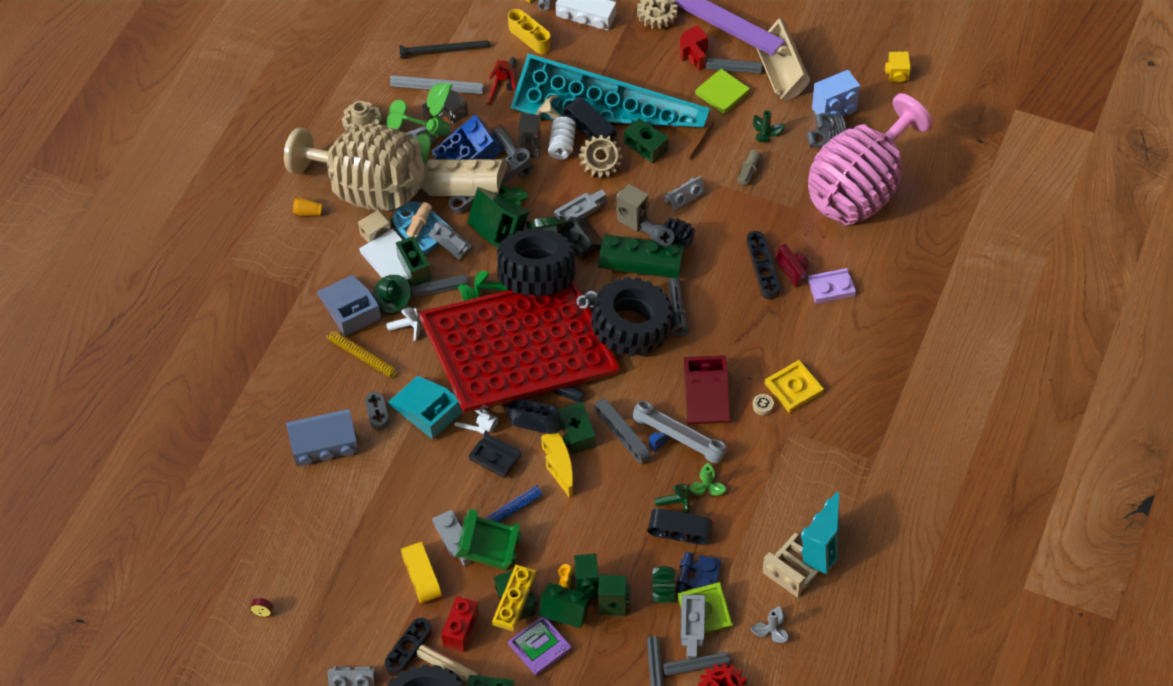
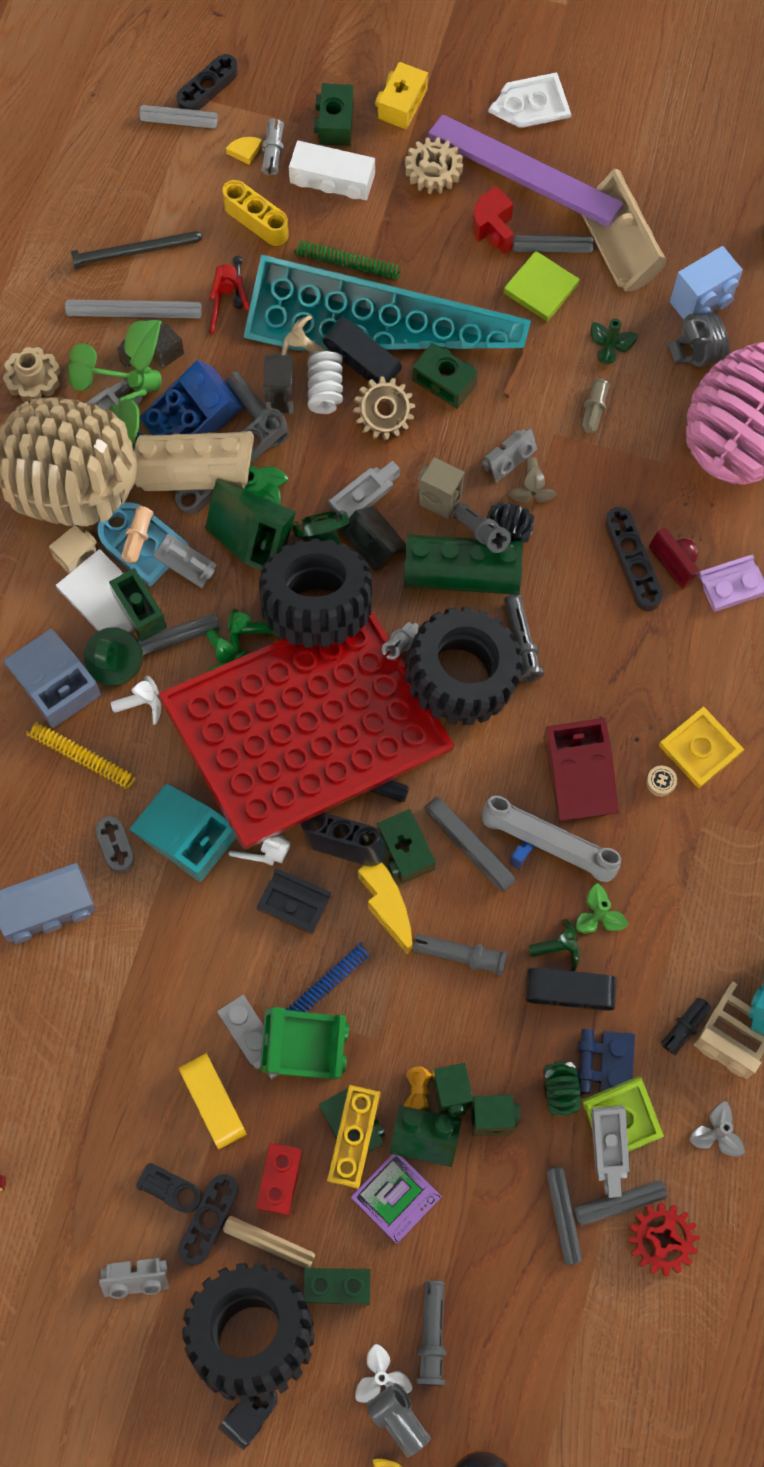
camera: 10 degrees left, 15 degrees up
none -> black piece [136,1163,202,1213]
none -> green piece [294,239,401,280]
none -> dark grey pin [413,933,508,977]
none -> dark tan plant [508,457,557,503]
none -> black axle [660,998,712,1056]

